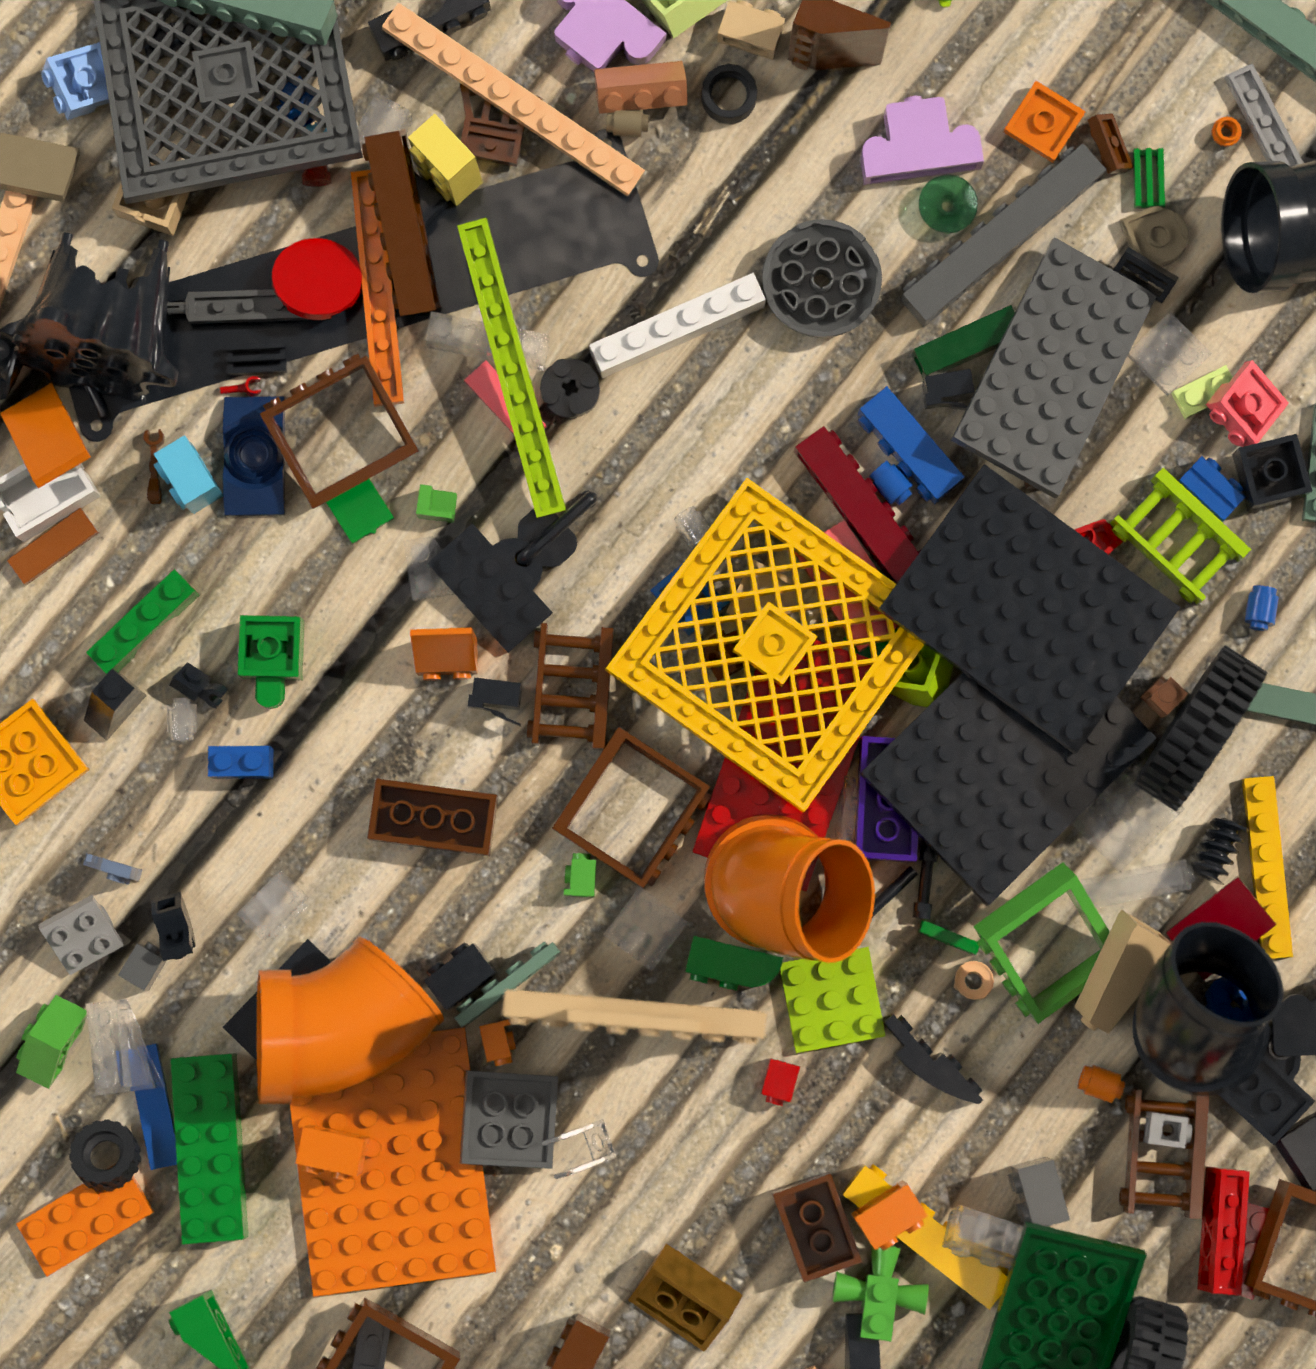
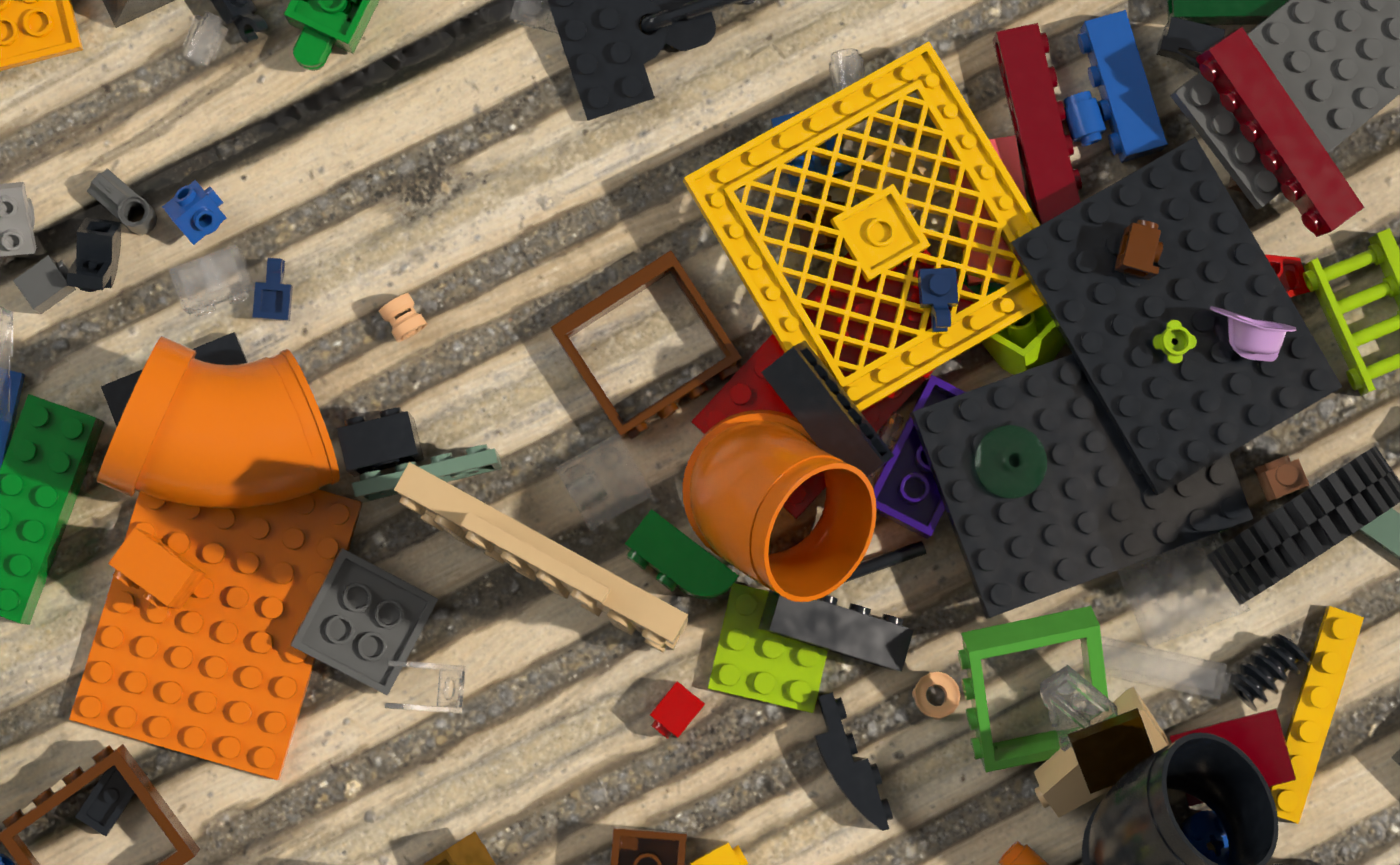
camera: 20 degrees right, 0 degrees up
sand blue wing [83,853,142,885] -> none
blue brick [208,746,273,779] -> none
reddish brown brick [367,778,499,857] -> none
orange slope [410,627,478,681] -> none
black piece [468,677,522,727] -> none
orange brick [479,1019,516,1066] -> none
reddish brown fence [527,623,614,751] -> none
bright green brick [564,853,597,898] -> none
black bar [912,845,938,920] -> none
green tile [917,920,979,955] -> none
none -> dark grey piece [87,168,157,235]
none -> blue brick [162,180,227,245]
none -> dark blue plate [252,258,293,321]
none -> light nougat wheel [379,293,427,342]
none -> black brick [758,590,914,672]
none -> black brick [761,340,894,477]
none -> dark blue plate [917,268,958,332]
none -> clear green dish [975,425,1047,499]
none -> clear wing [1040,664,1118,752]
none -> dark brown tile [1067,708,1154,794]
none -> reddish brown brick [1114,220,1163,280]
none -> lime plate [1153,320,1197,364]
none -> dark red brick [1195,27,1365,237]
none -> lavender piece [1210,306,1296,362]

